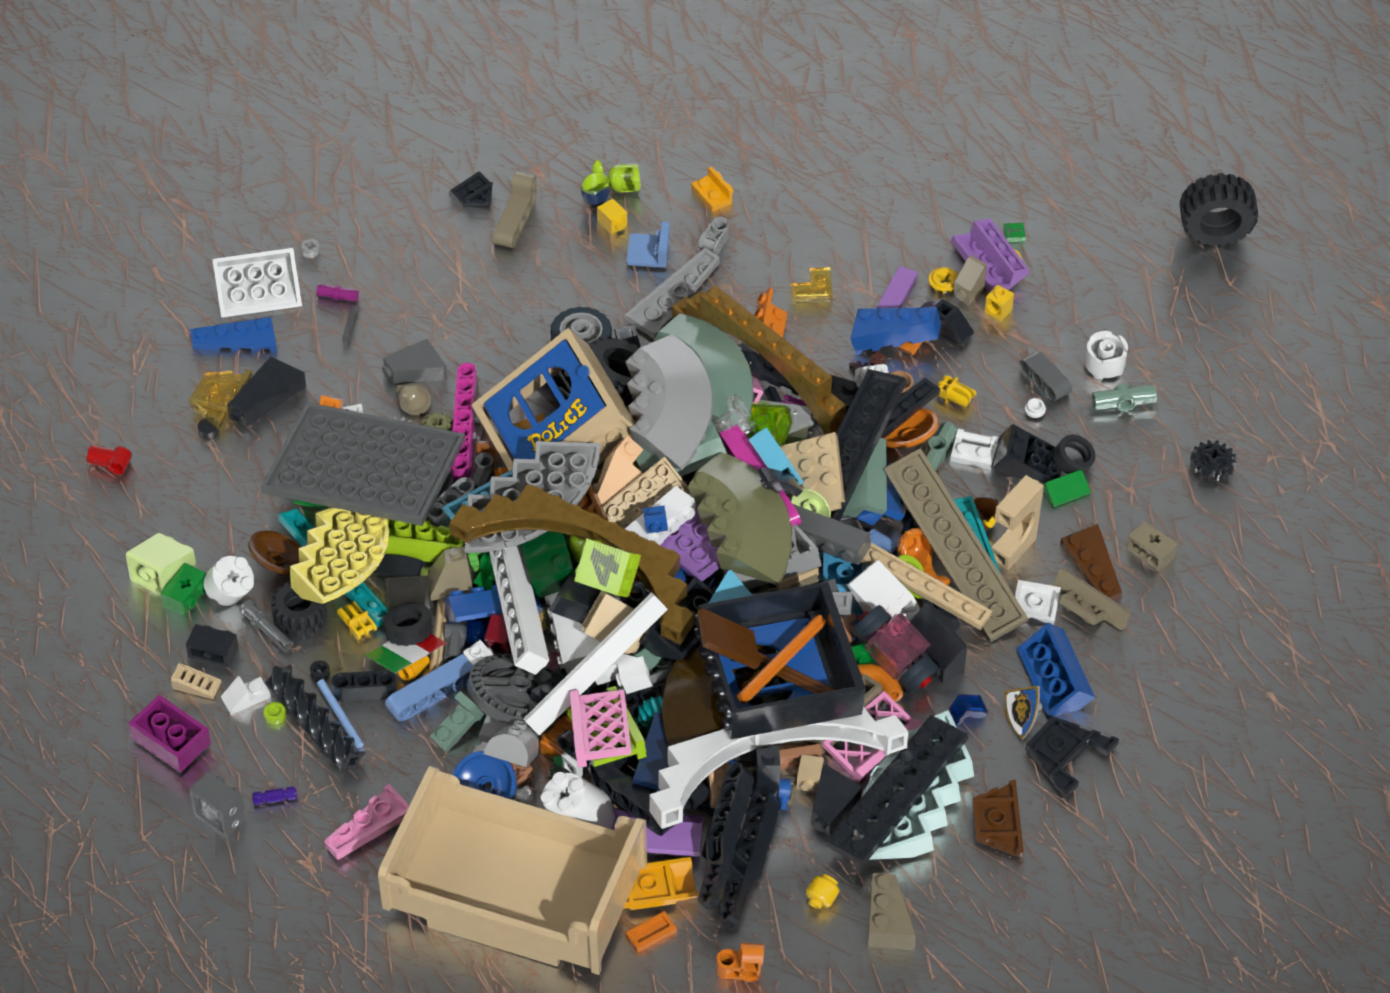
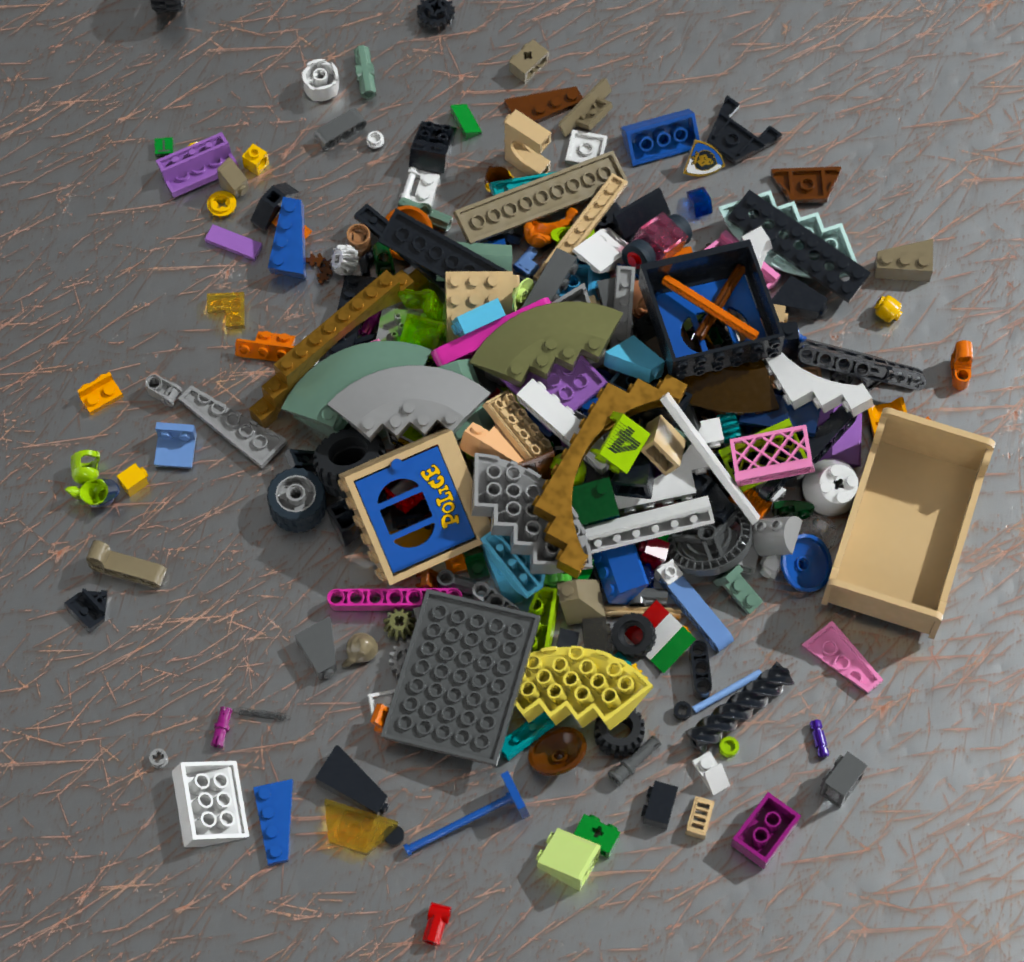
camera: 90 degrees left, 15 degrees up
white brick [204,556,254,606] -> none
blue bracket [643,505,668,534] -> none
reddish brown tile [697,608,760,669] -> none
clear tile [713,393,755,434] -> none
black slope [758,468,803,497] -> none
yellow arm [938,375,977,408] -> none
black tyre [1053,434,1096,474] -> none
none -> clear neon green bracket [398,289,443,326]
none -> blue tile [403,771,530,856]

